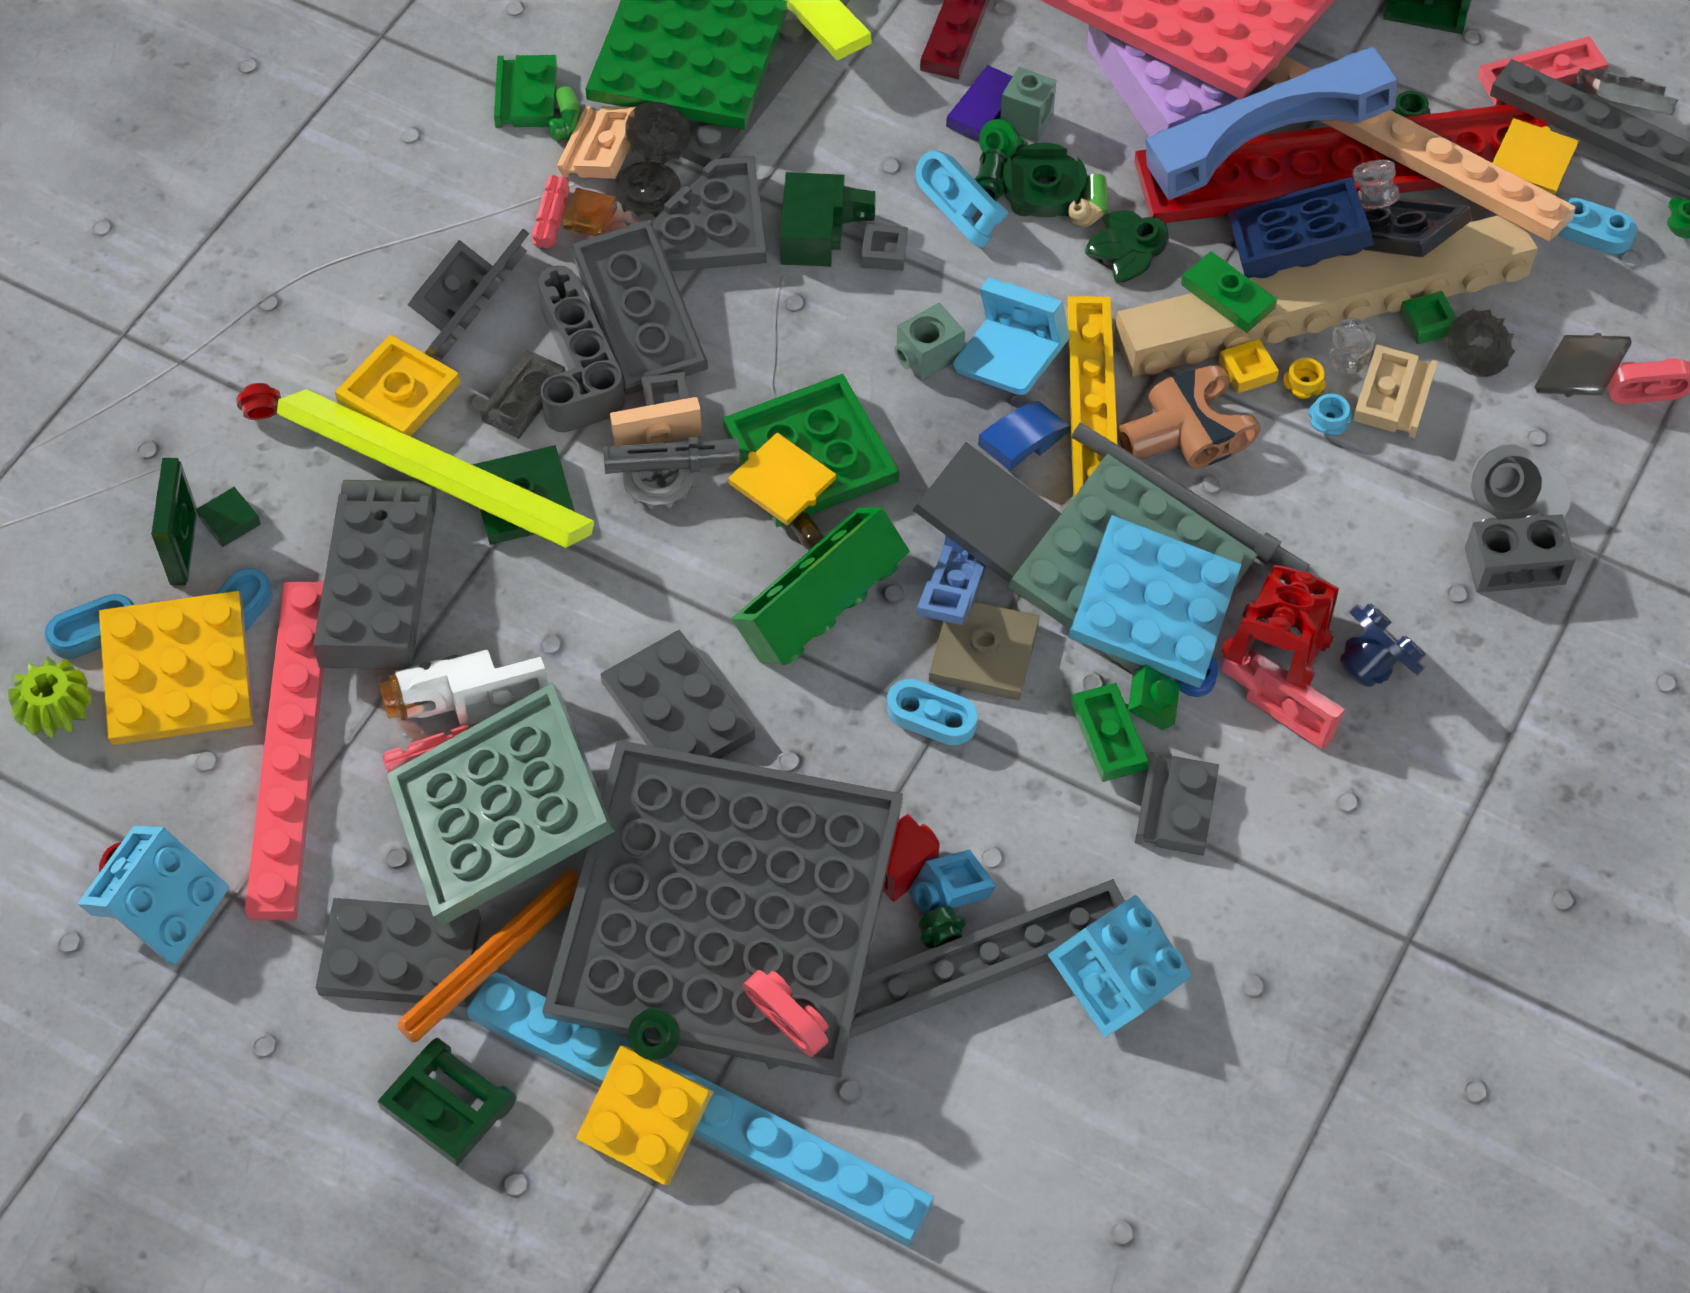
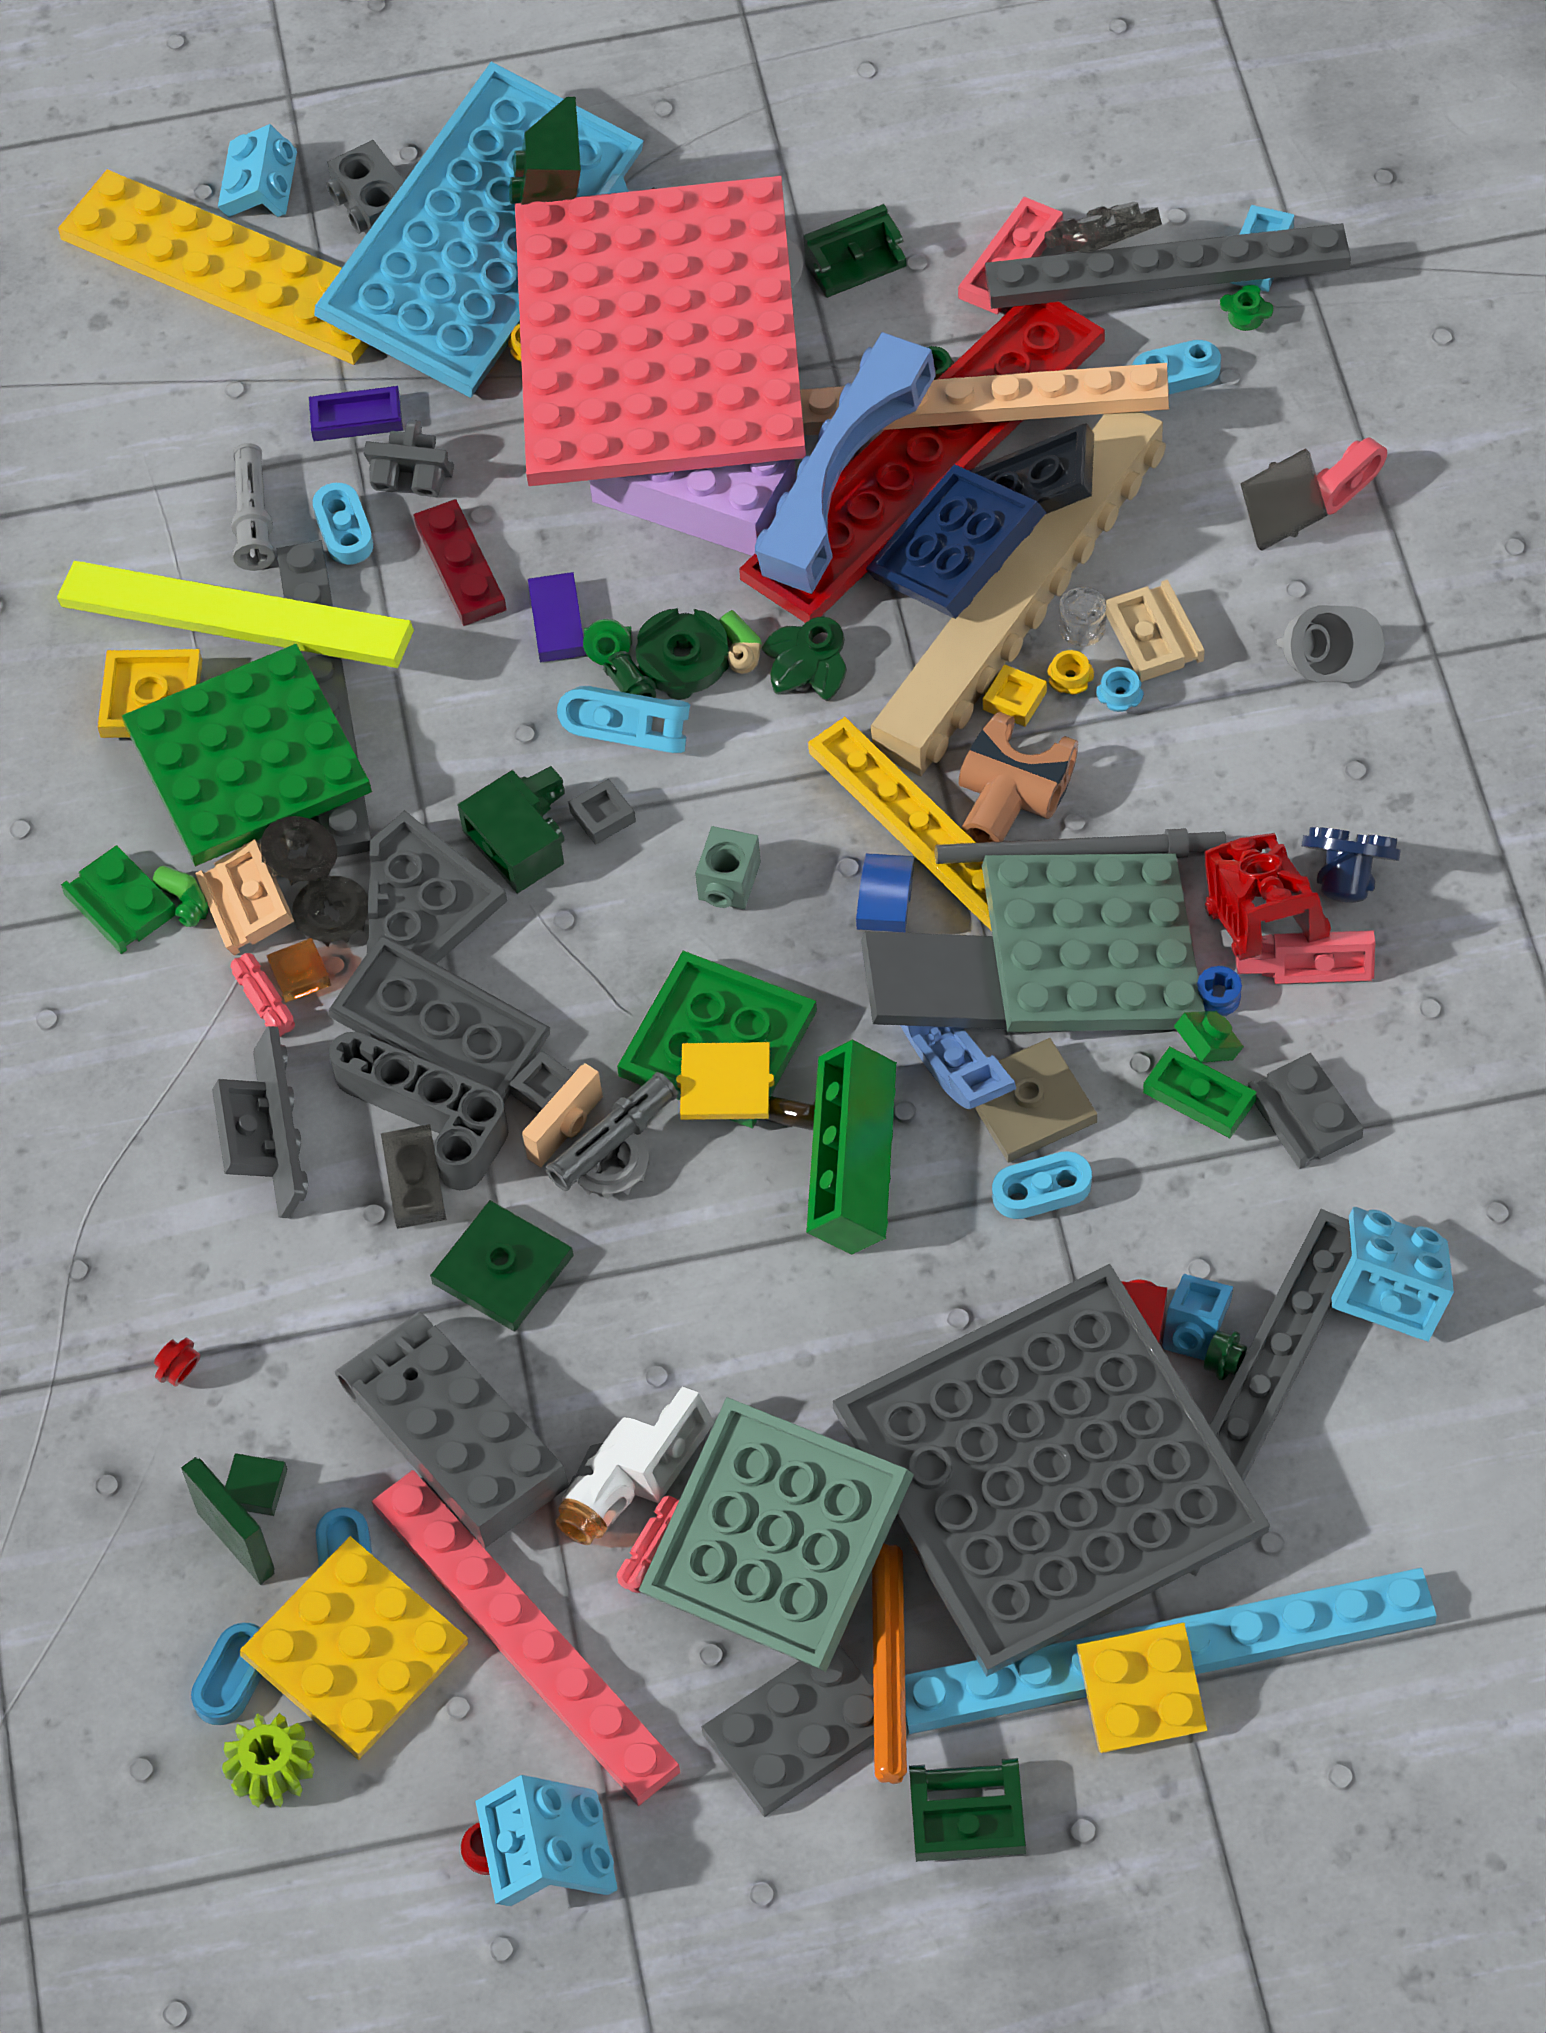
camera: 35 degrees left, 0 degrees up
neon yellow tile [277,389,594,548] -> none
yellow plate [335,334,461,437] -> none
dark grey plate [600,629,755,759] -> none
dark green plate [628,1008,680,1060] -> none
coral plate [742,970,829,1057] -> none
medium azure bracket [953,277,1070,395] -> none
sand green brick [1001,67,1057,142] -> none
medium azure plate [1068,515,1241,688] -> none
green plate [1181,251,1277,333] -> none
clear wheel [1353,160,1400,209] -> none
green plate [1400,291,1460,344] -> none
clear smoke gear [1447,308,1515,377] -> none
dark grey brick [1465,514,1576,593] -> none
yellow piece [1493,118,1579,195] -> none

